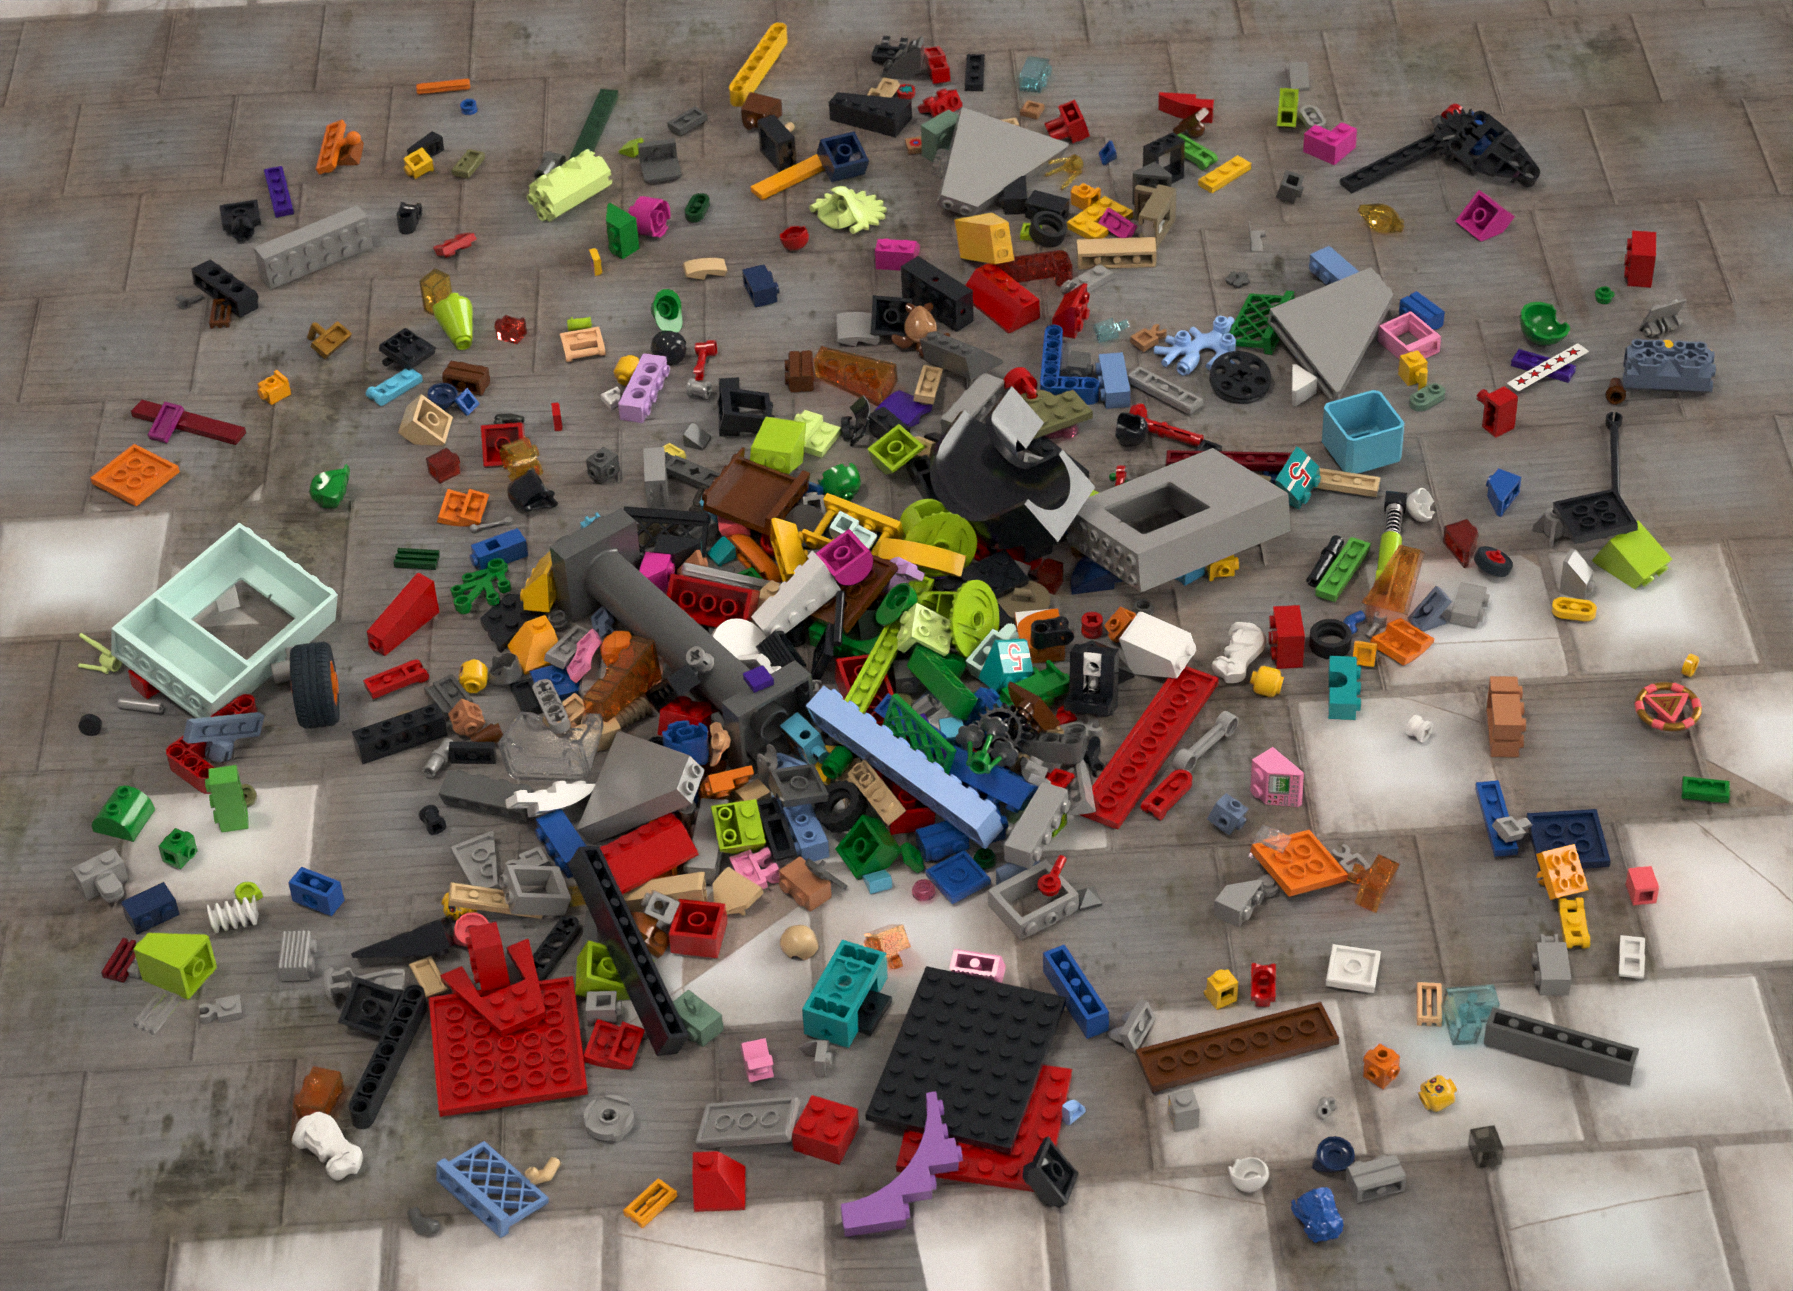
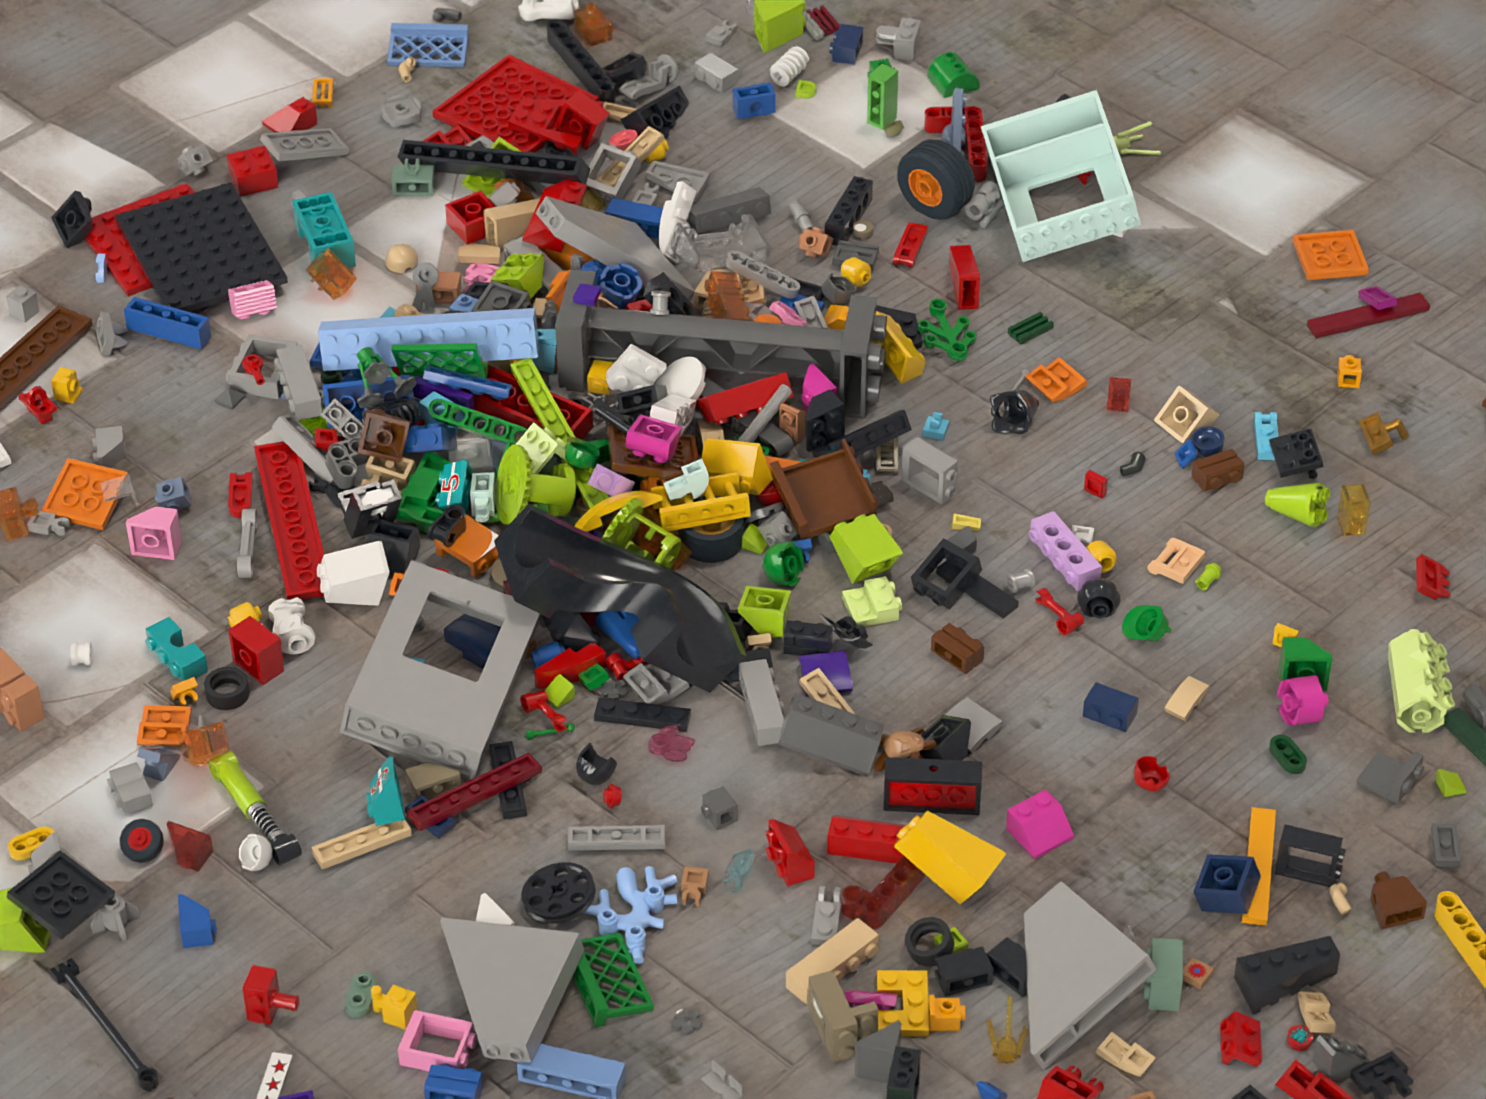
camera: 135 degrees right, 0 degrees up
green helmet [309,464,350,508] -> none
black bush [419,805,446,835] -> none
black plate [448,742,497,764] -> none
blue brick [470,528,528,570] -> none
reddish brown cone [470,723,505,745] -> none
red slope [481,422,525,467] -> none
clear red brick [494,315,527,345] -> none
clear yellow brick [500,437,543,482] -> none
dark grey brick [586,447,620,483] -> none
dark grey piece [665,452,720,490] -> none
bright pink brick [740,1038,774,1082] -> none
yellowish green piece [809,186,887,234] -> none
clear orange wedge [814,346,898,406] -> none
medium lavender arch [841,1092,963,1237] -> none
black plate [857,990,892,1036] -> none
olive plate [1003,367,1093,440] -> none
blue beam [1040,325,1099,405] -> none
medium blue brick [1095,352,1130,409] -> none
red pin [1145,418,1204,447] -> none
black pin [1306,535,1344,587] -> none
bright green plate [1315,537,1371,602] -> none
medium azure plate [1322,390,1404,474] -> none
blue arm [1343,610,1366,634] -> none
none -> light grey brick [177,144,213,176]

